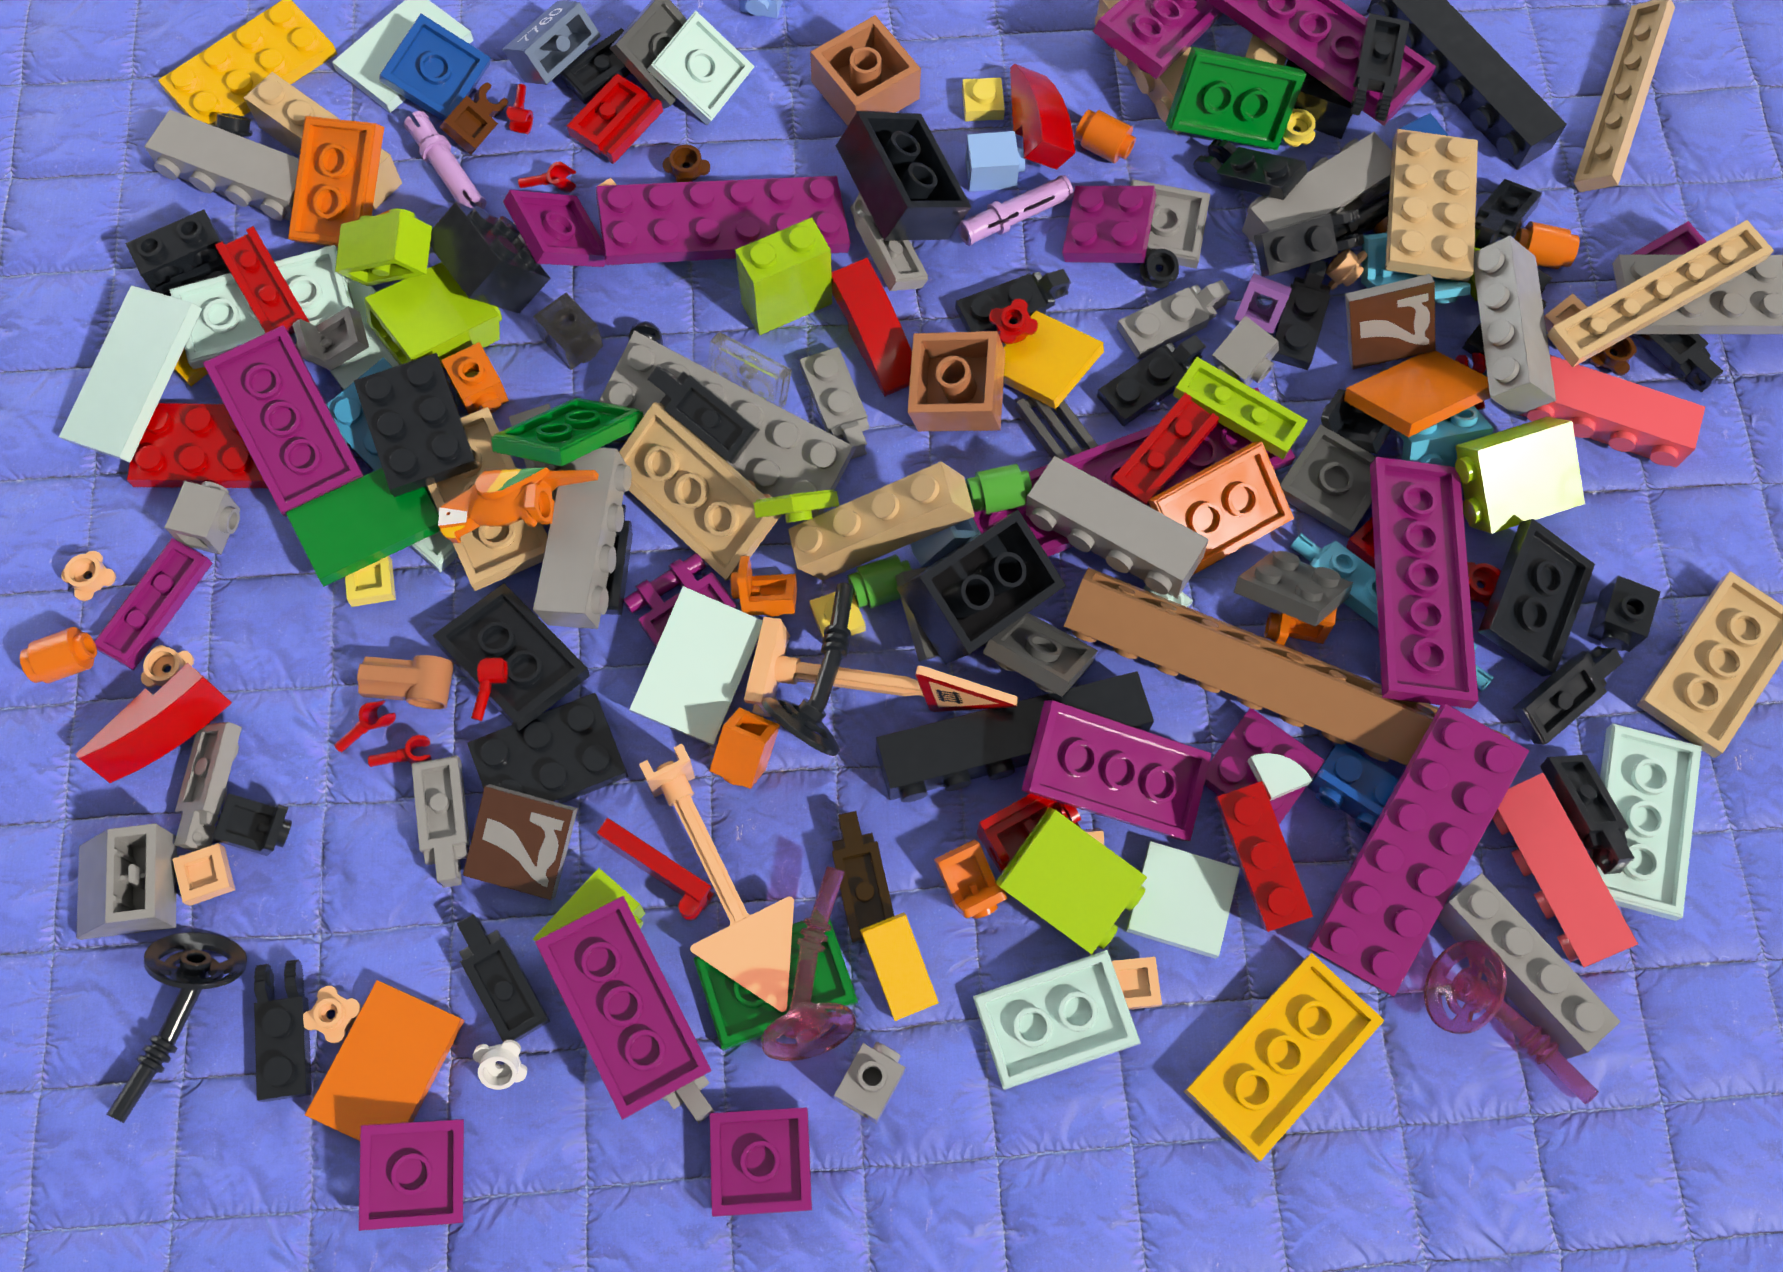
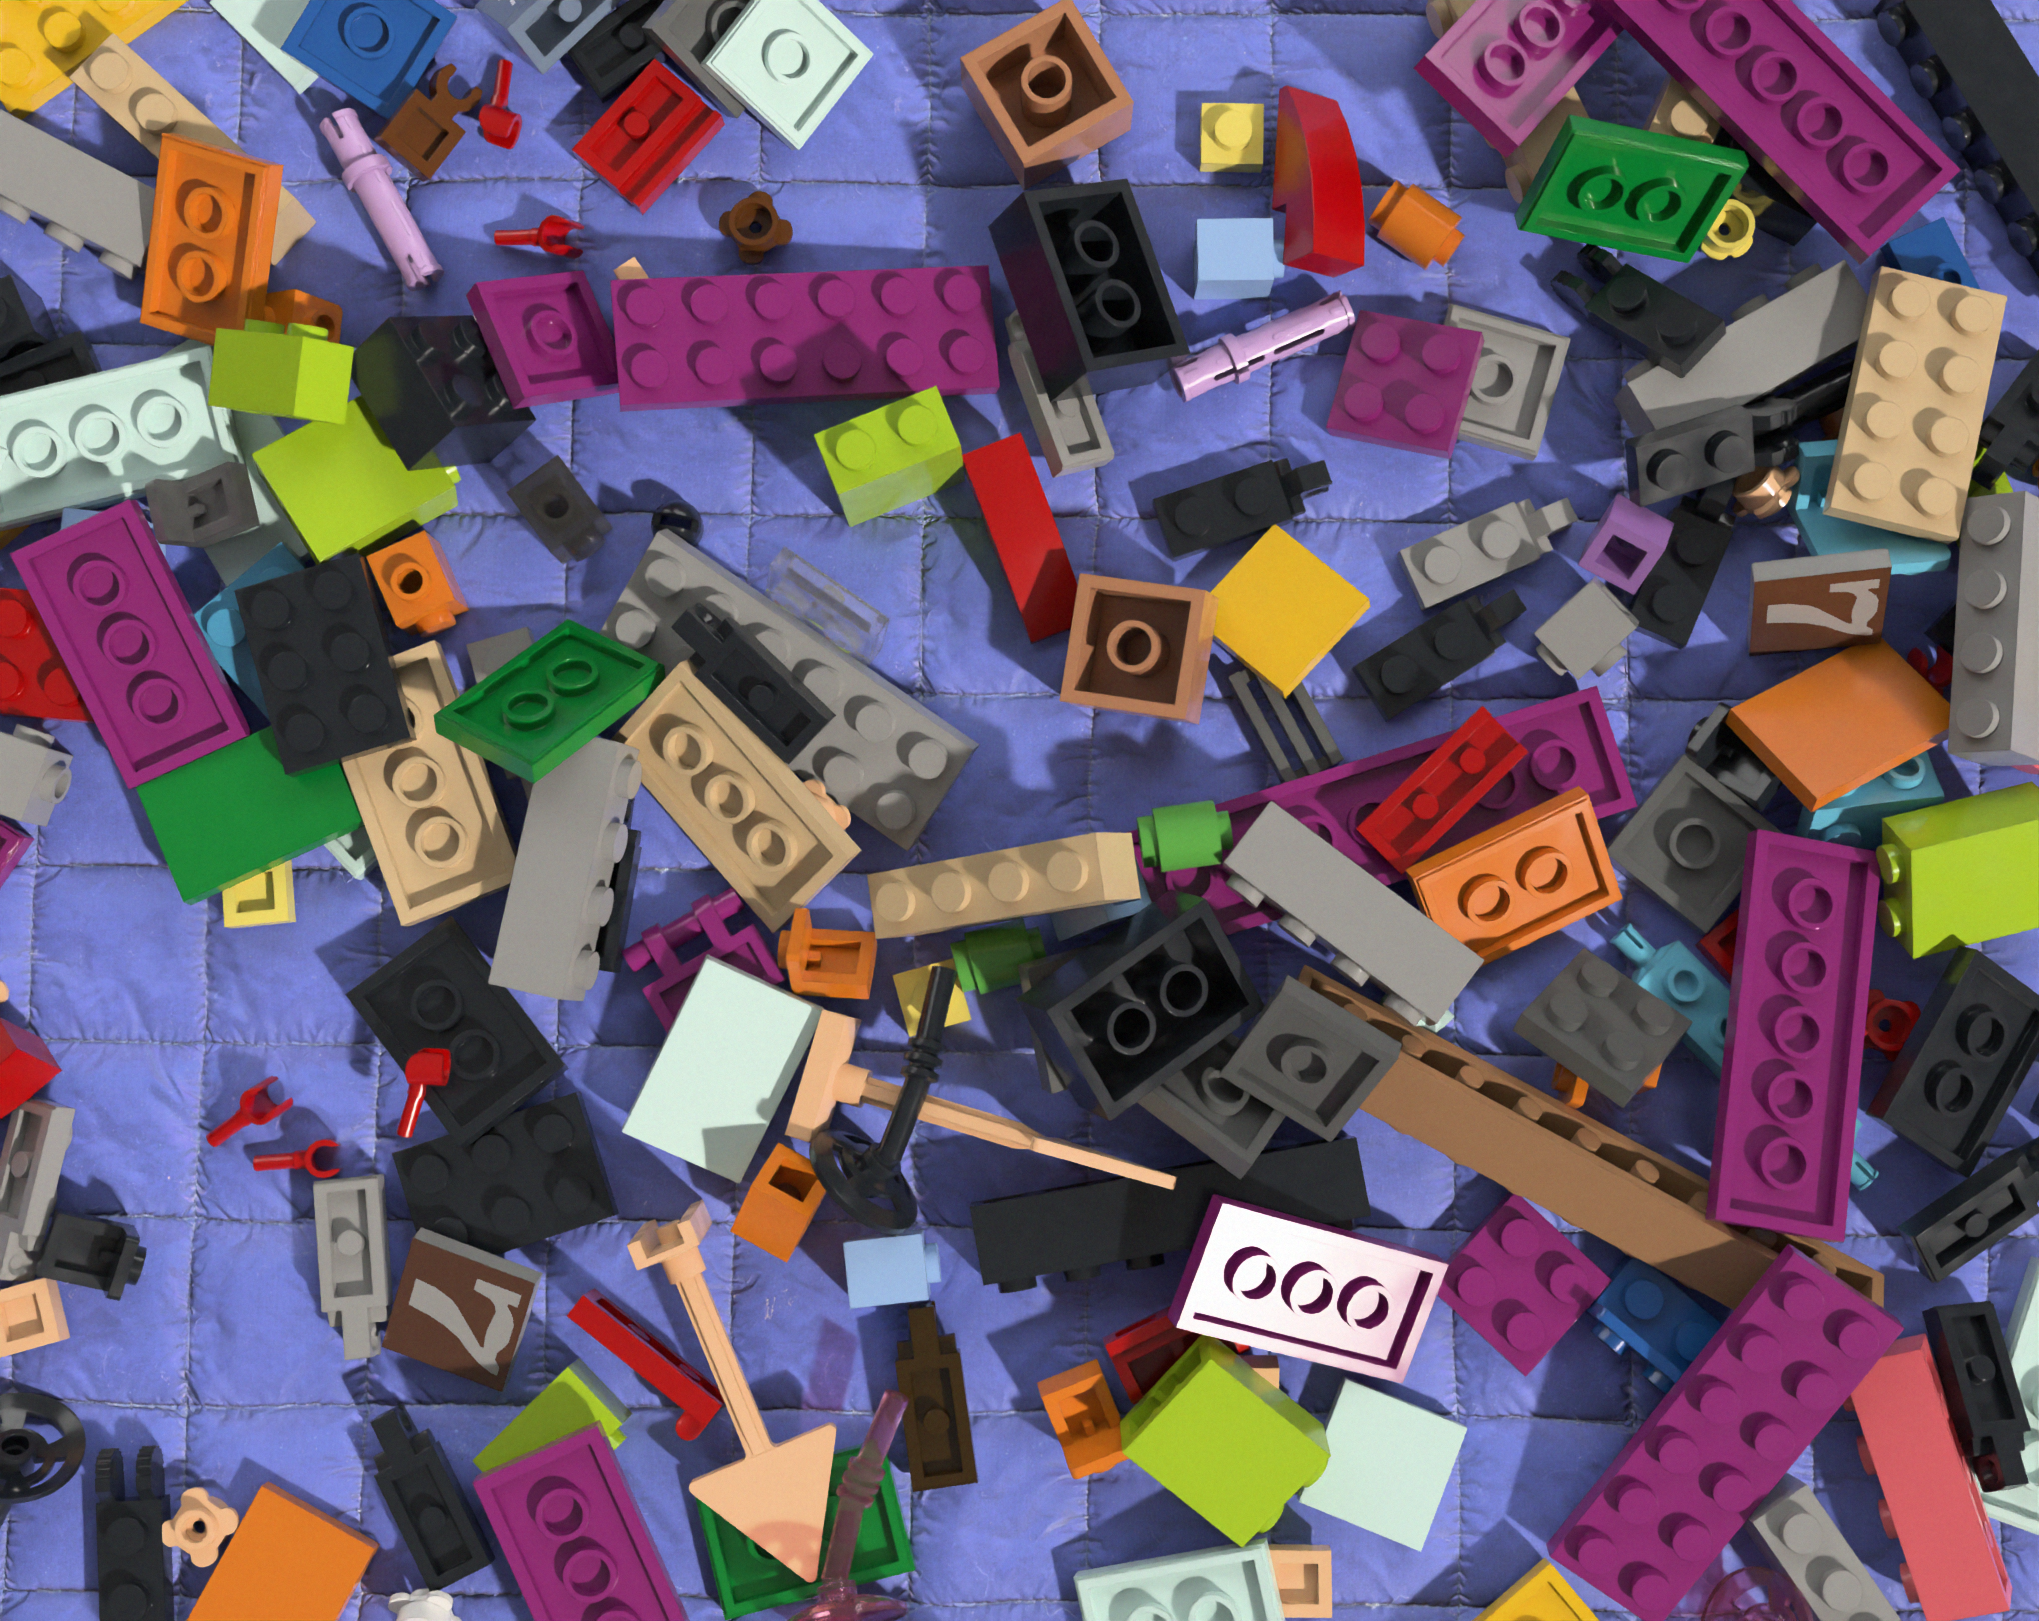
camera: 10 degrees right, 15 degrees up
black plate [211,113,253,138] -> none
red hinge [215,226,310,335] -> none
nougat piece [357,655,454,709] -> none
orange animal [438,467,599,543] -> none
lime plate [753,489,839,523] -> none
light grey hinge [799,347,869,459] -> none
yellow tile [860,912,939,1021] -> none
red plate [989,299,1038,345] -> none
black plate [1139,249,1179,288] -> none
lime plate [1173,357,1308,459] -> none
red brick [1215,781,1314,932] -> none
light aqua tile [1247,753,1312,801] -> none
black hinge [1350,13,1409,121] -> none
none -> light blue brick [843,1229,941,1309]
none -> dark grey plate [1219,975,1402,1142]

